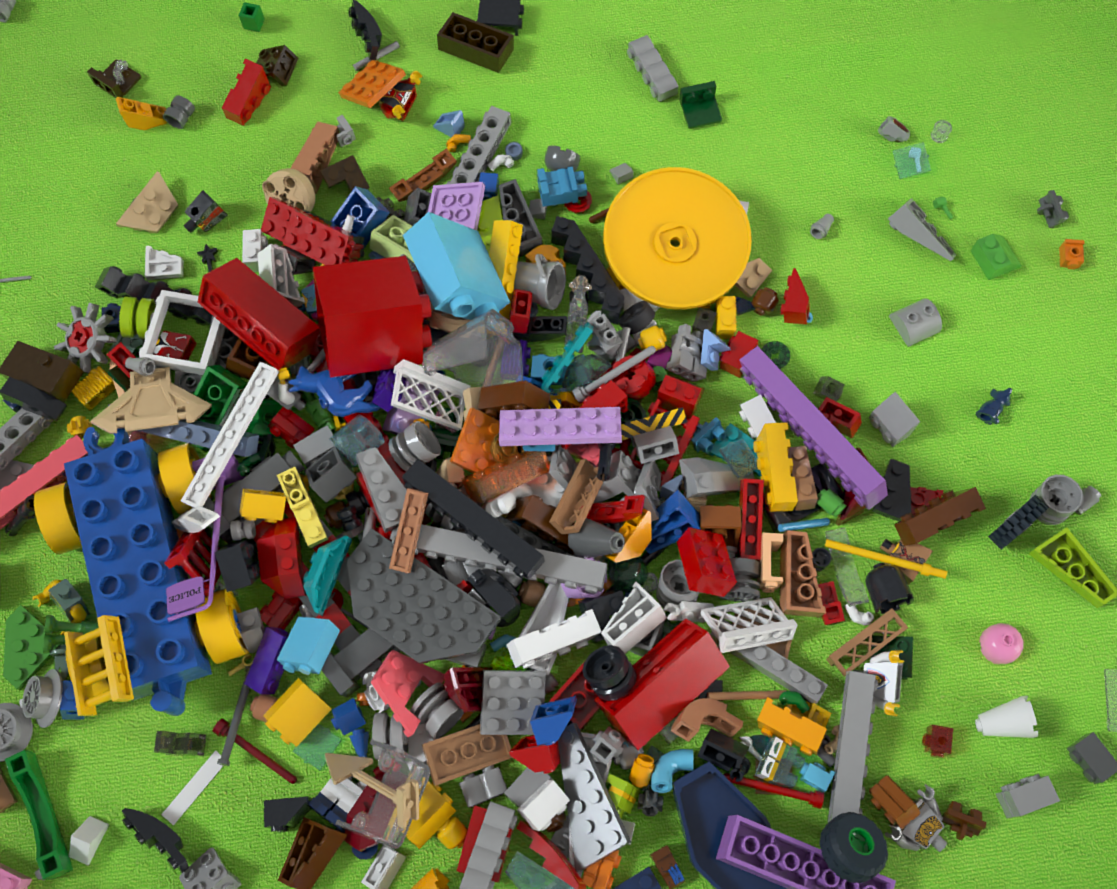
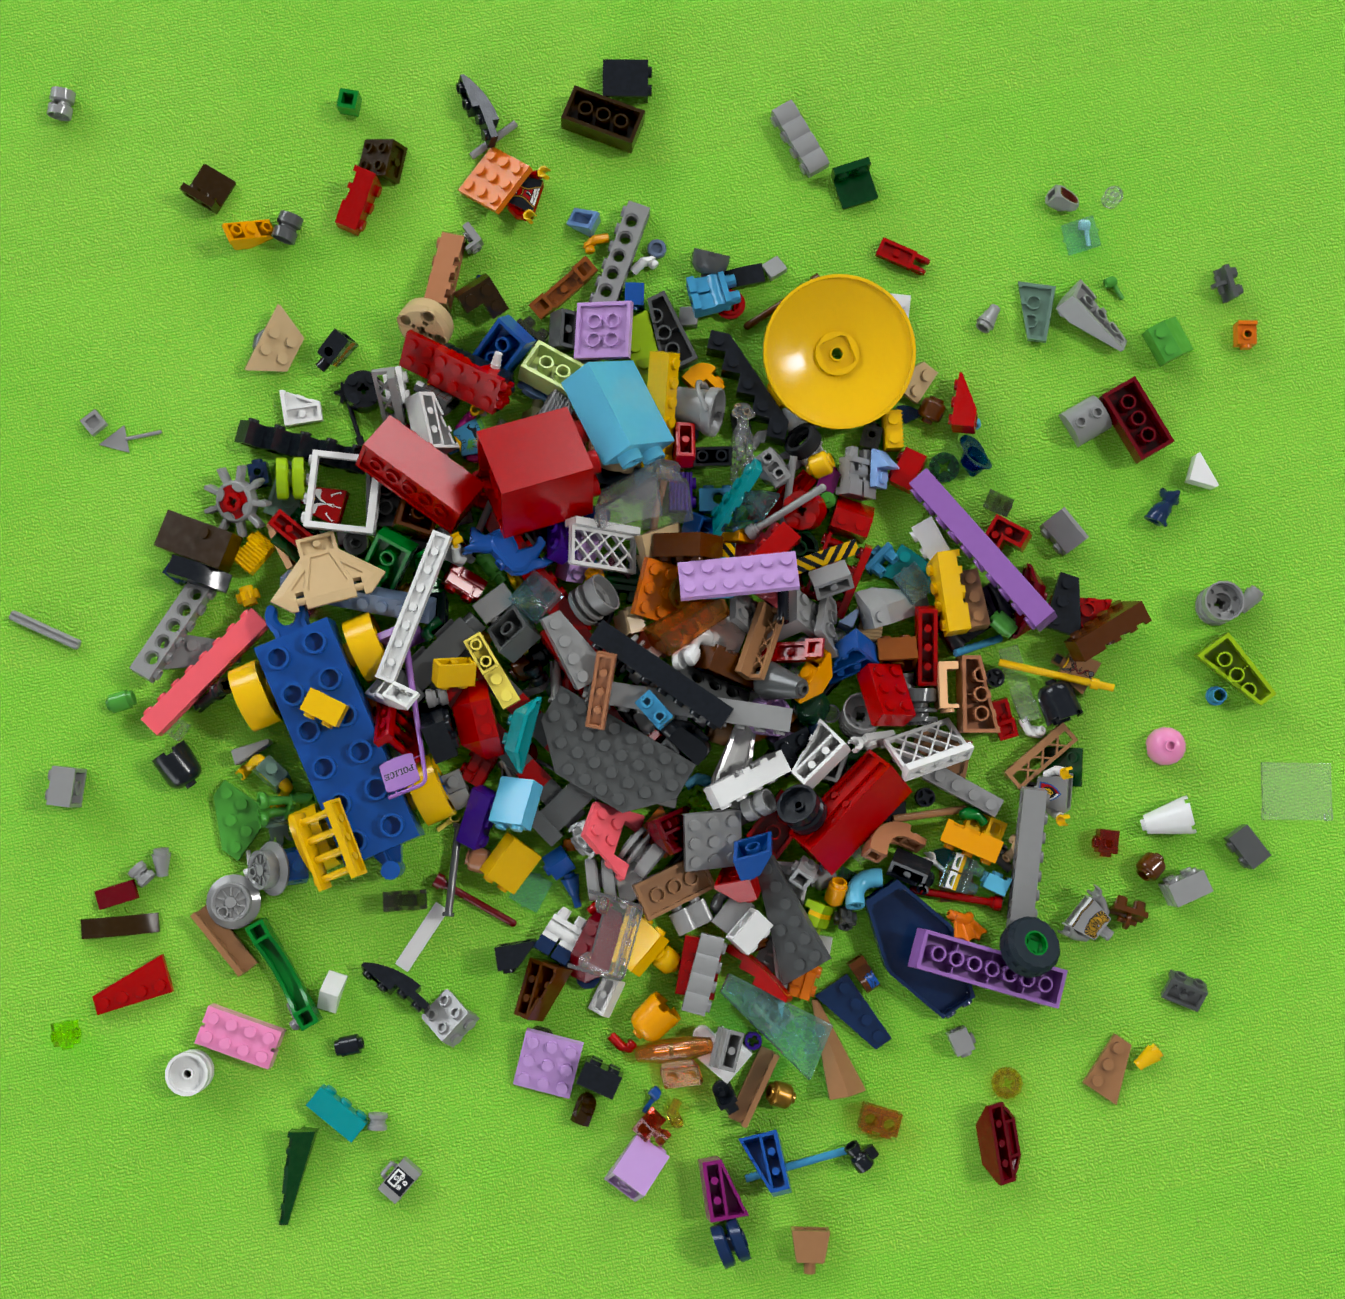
camera: 10 degrees left, 15 degrees up
clear arm [112,59,128,85] -> none
light grey cone [125,357,155,376] -> none
tan piece [325,753,419,829] -> none
dark orange brick [869,775,920,829] -> none
black wheel [988,494,1049,550] -> none
none -> light grey slope [231,739,273,765]
none -> yellow brick [300,687,350,729]
none -> black brick [344,370,383,413]
none -> light grey fence [371,367,408,425]
none -> dark azure hips [635,689,675,731]
none -> dark grey arm [710,892,729,915]
none -> black slope [724,263,765,290]
none -> light grey wheel [740,788,777,822]
none -> red hinge [875,237,930,275]
none -> black wheel [914,788,935,807]
none -> orange arm [946,910,987,942]
none -> piece [960,435,992,477]
none -> sand green wing [1018,281,1056,343]
none -> dark red brick [1098,376,1174,464]
none -> reddish brown head [1136,852,1166,881]
none -> white slope [1185,452,1219,490]
none -> dark azure piece [1205,686,1227,706]

